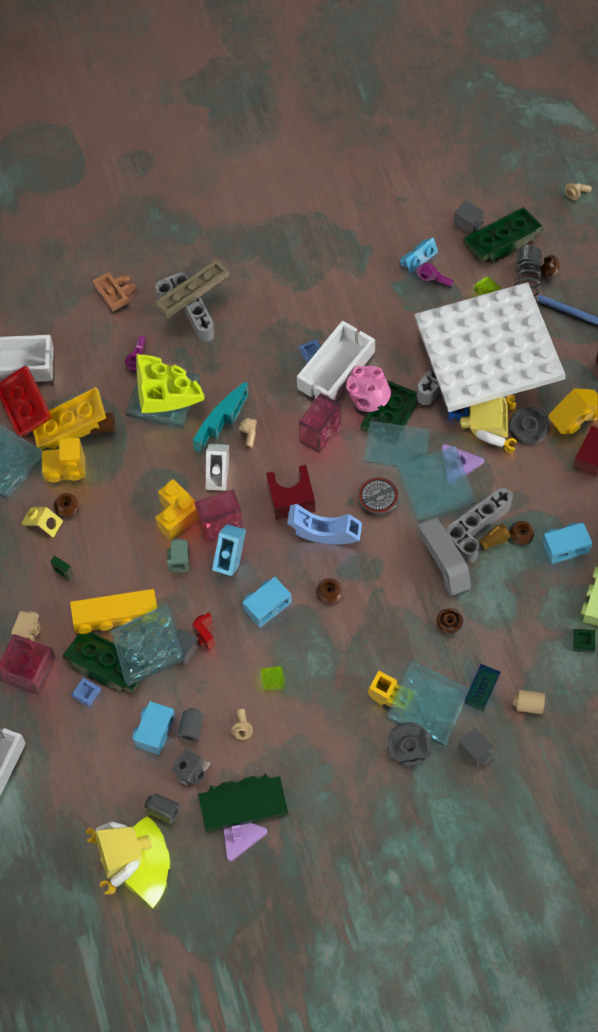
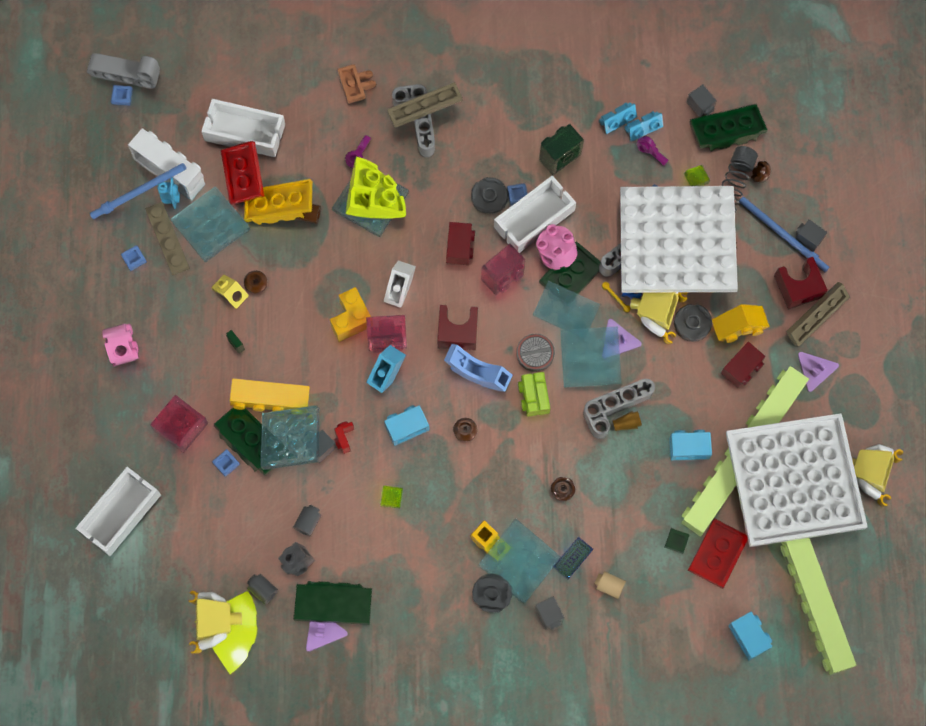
camera: 10 degrees right, 10 degrees up
tan brick [11,611,40,647] -> none
yellow brick [42,438,86,483] -> none
medium azure brick [132,701,176,755] -> none
sand green brick [167,538,190,572] -> none
teal slope [192,382,249,452] -> none
tan plate [231,709,253,740] -> none
tan plate [239,418,257,448] -> none
light grey beam [416,517,471,596] -> none
reddish brown plate [509,521,535,545] -> none
tan plate [565,182,592,200] -> none
none -> dark red brick [446,222,475,265]
none -> dark grey tile [471,177,508,214]
none -> lime brick [518,372,550,417]
none -> clear green brick [539,124,584,175]
none -> medium azure hinge [599,102,637,134]
none -> yellow hinge [602,282,631,312]

